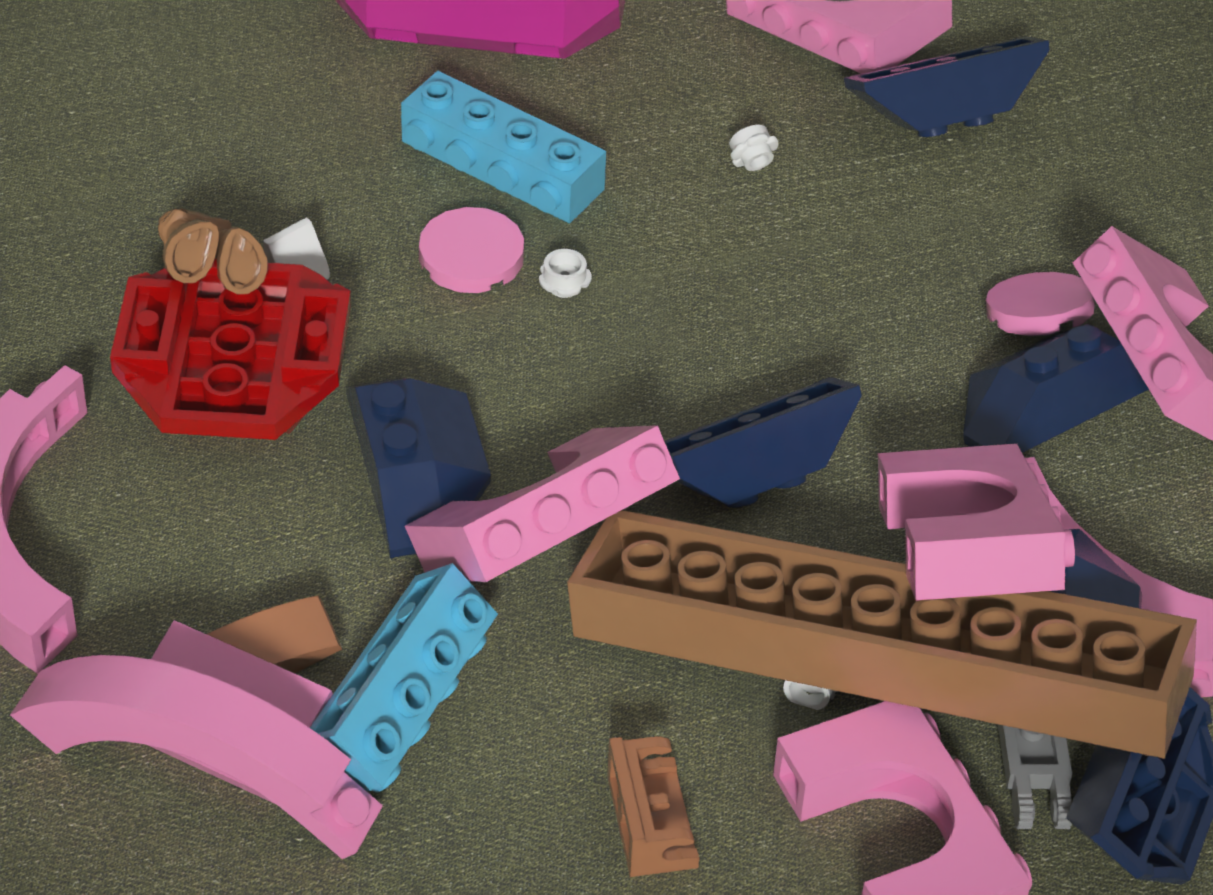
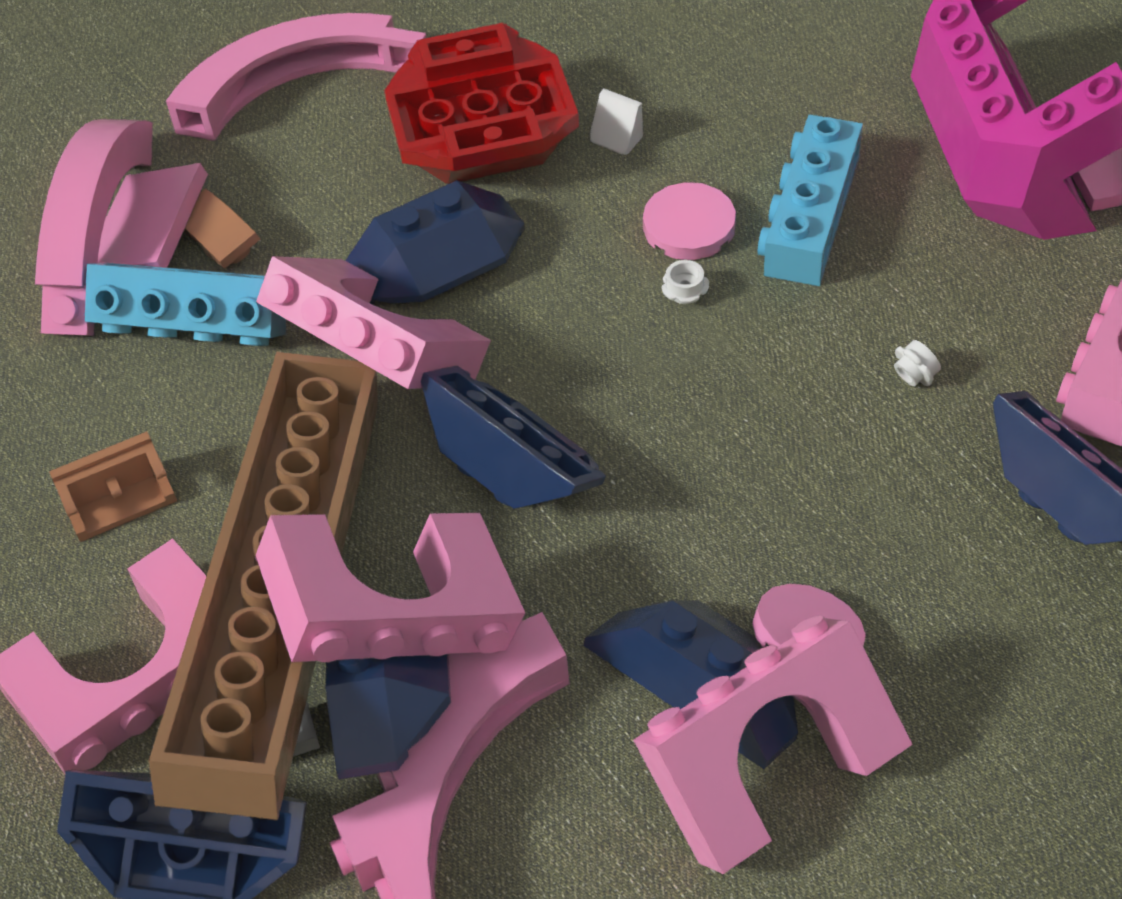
camera: 80 degrees right, 5 degrees up
medium nougat piece [158,209,268,294] -> none

